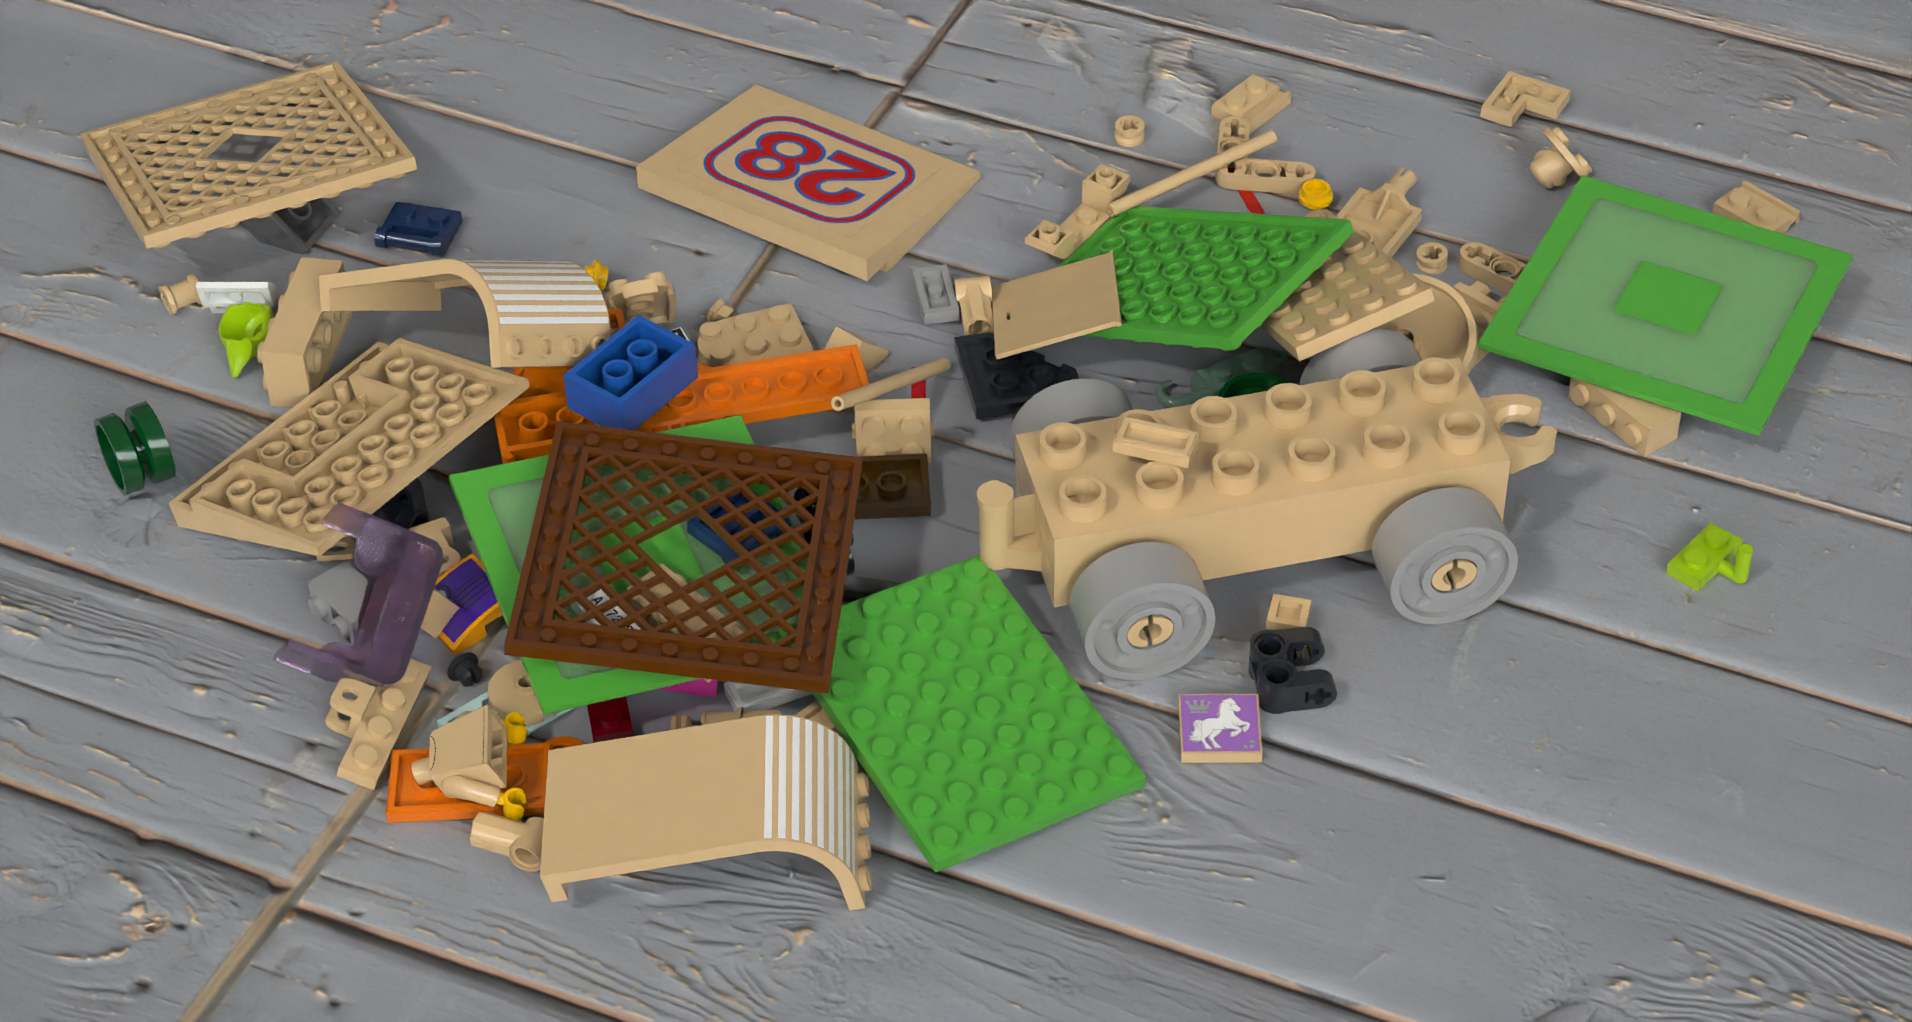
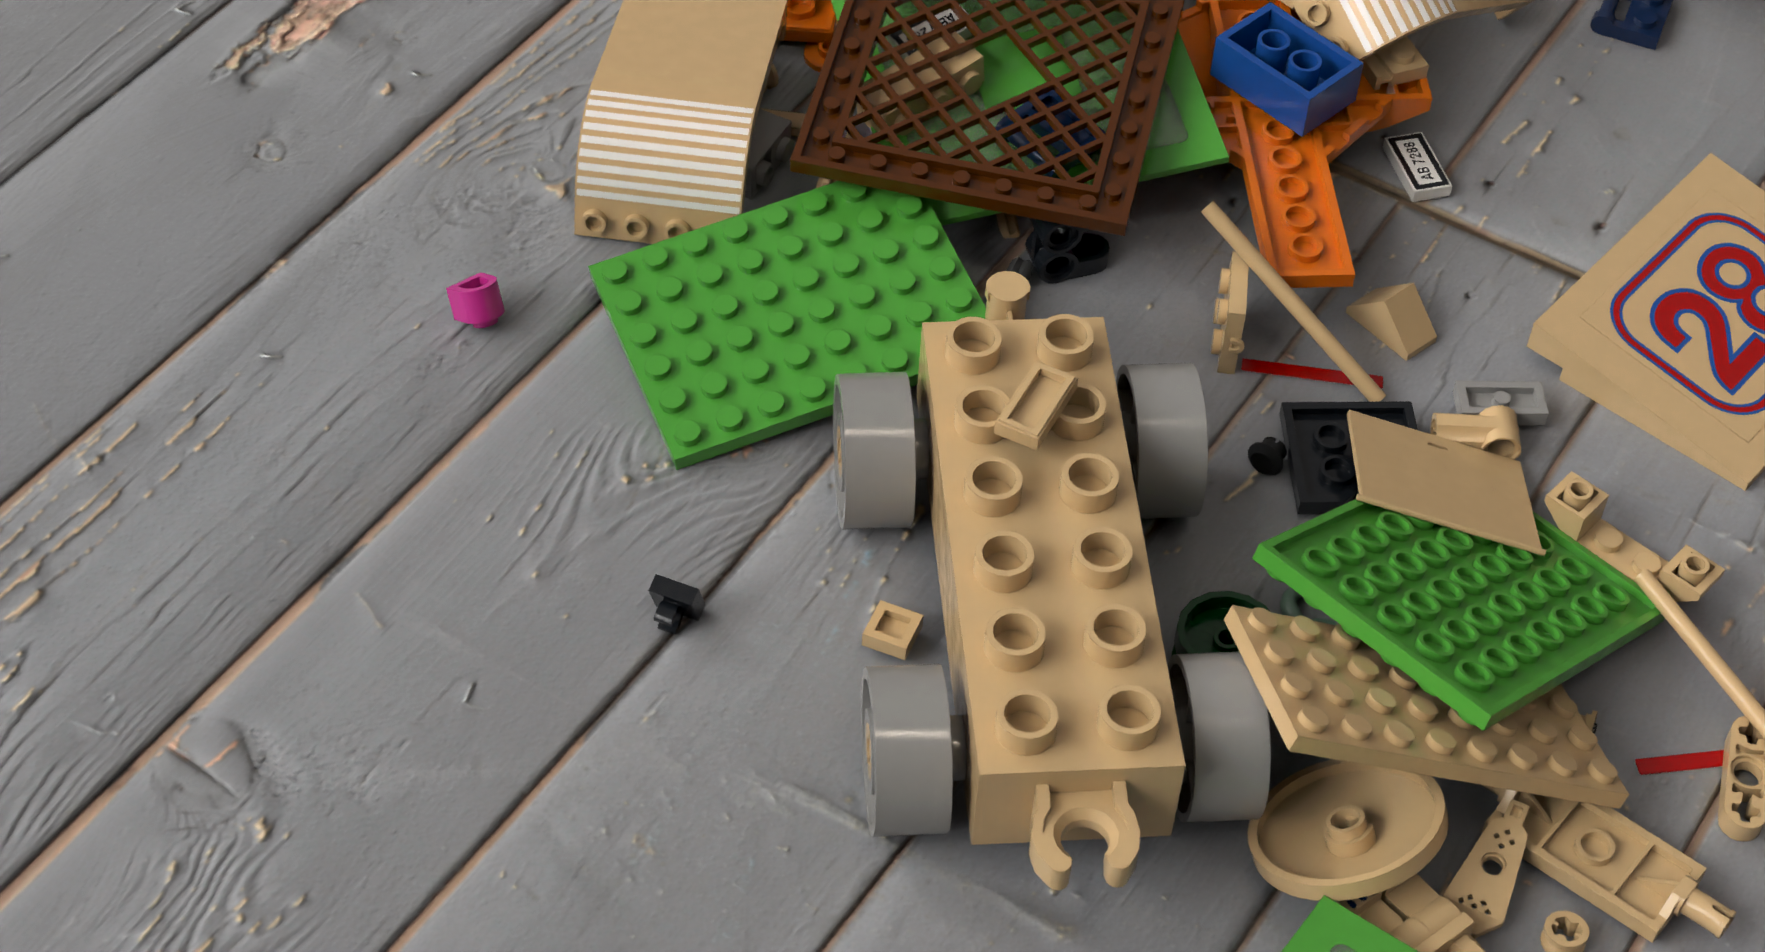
camera: 95 degrees right, 5 degrees up
yellow plate [584,260,608,293] -> none
tan plate [604,272,677,325] -> none
tan plate [697,303,813,367] -> none
tan piece [707,299,734,322] -> none
dark brown plate [855,453,931,520] -> none
tile [1178,694,1262,763] -> none
black piece [1248,627,1337,714] -> none
yellow plate [1298,179,1333,210] -> none
none -> dark pink plate [446,272,505,328]
none -> black tile [648,574,706,635]

